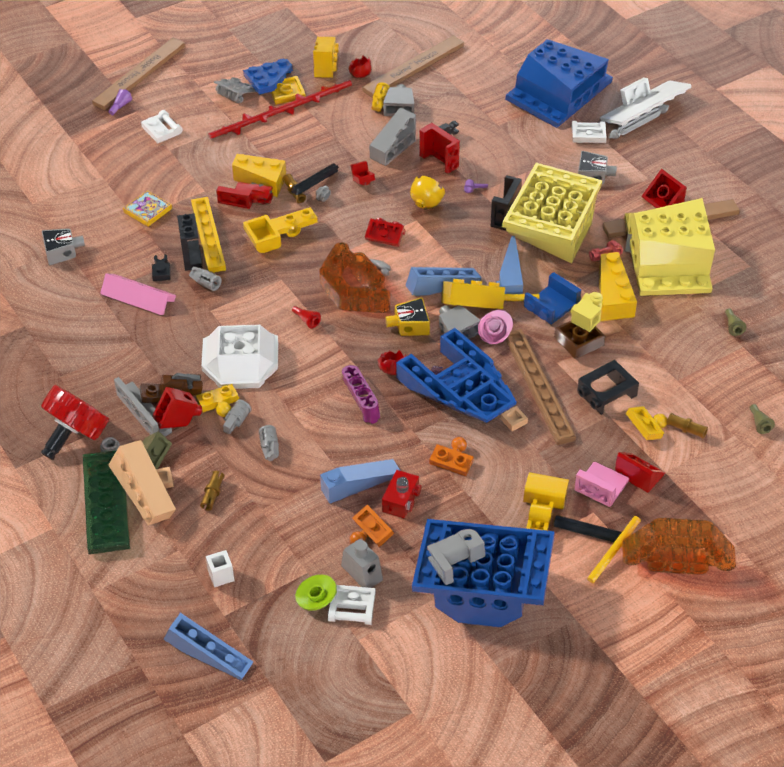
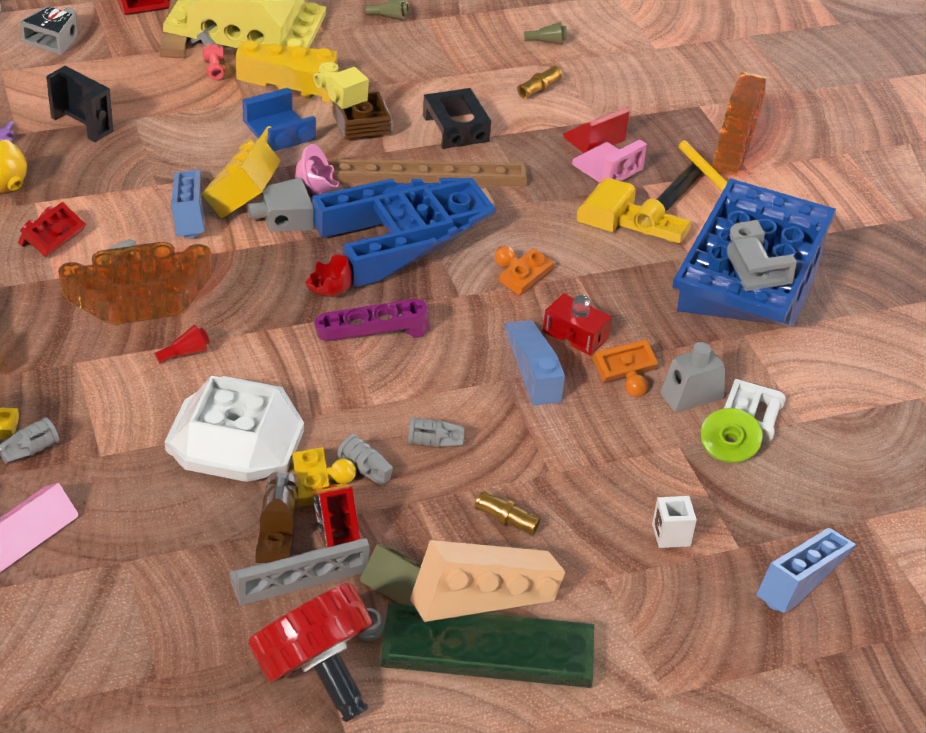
camera: 80 degrees left, 5 degrees down
torso [385,298,430,336] -> none
medium blue slope [496,236,523,294] -> none
light yellow wedge [502,163,602,264] -> none
yellow plate [626,406,667,440] -> none

